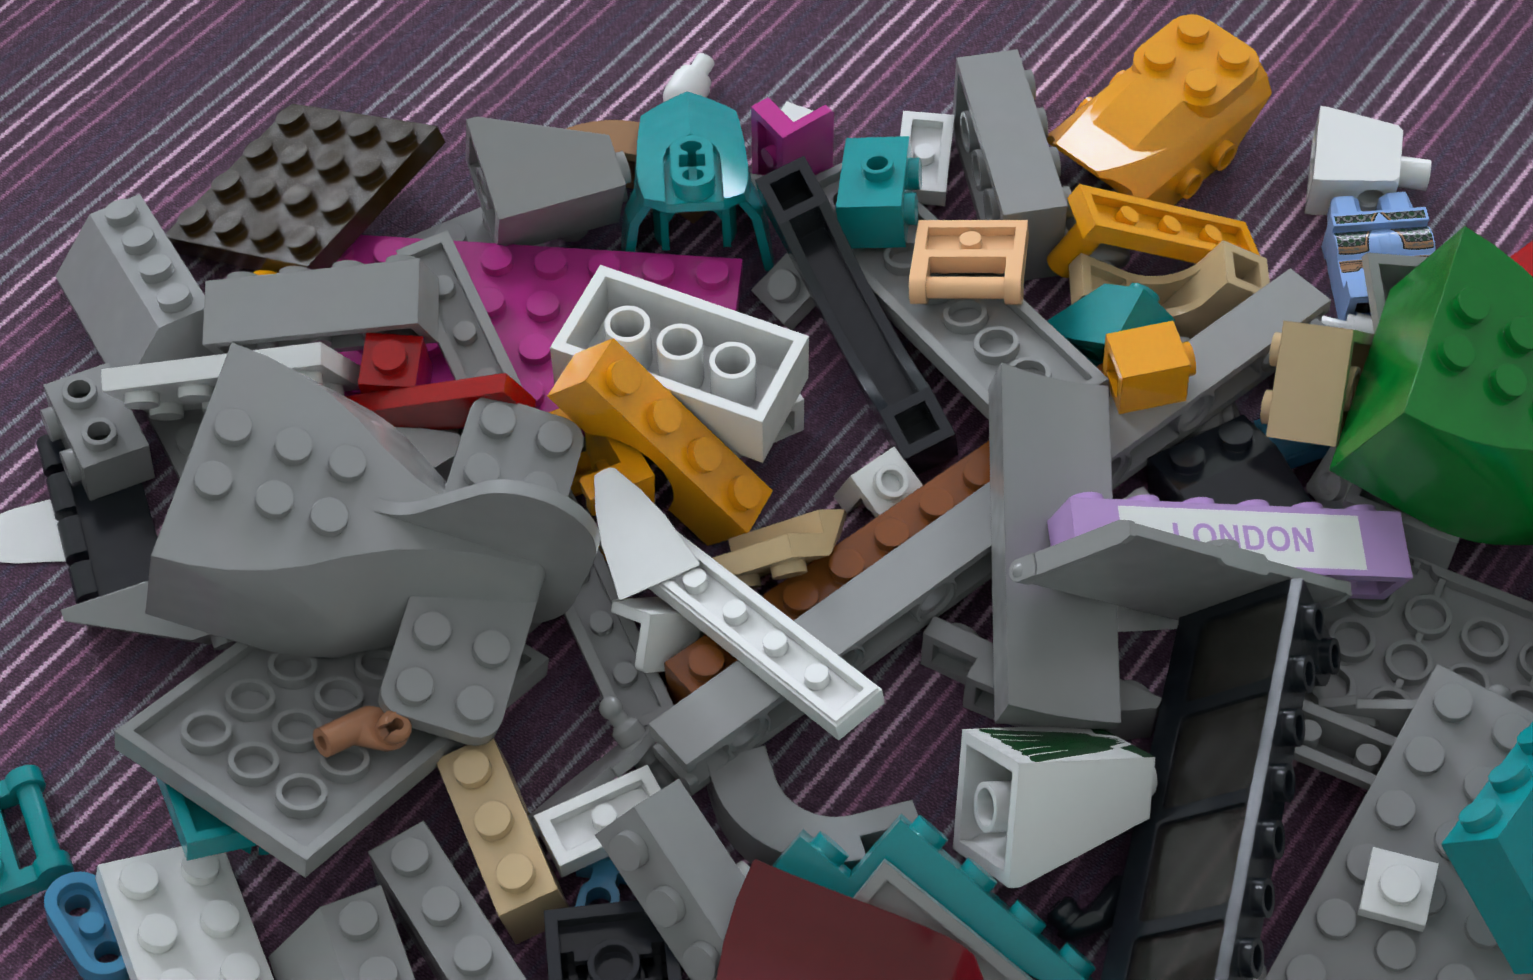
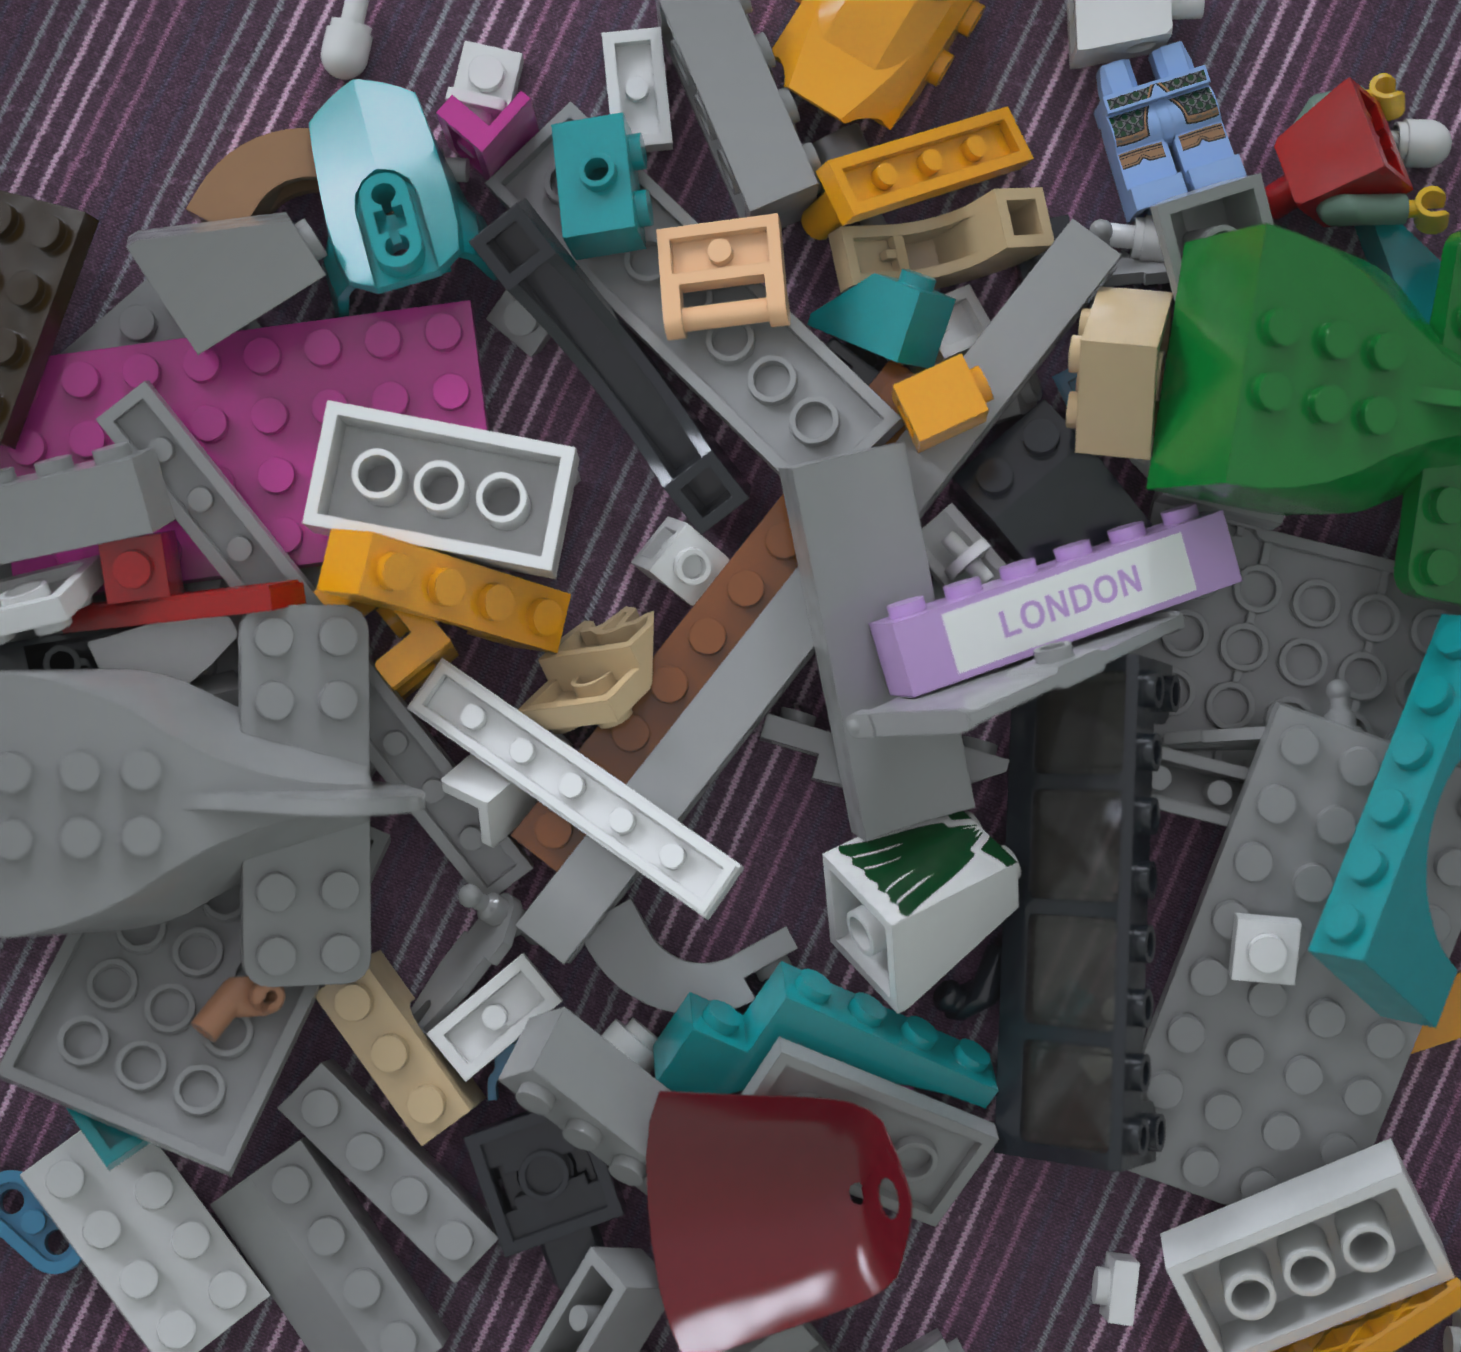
camera: 15 degrees left, 30 degrees up
white sticker [594,468,700,600] -> none

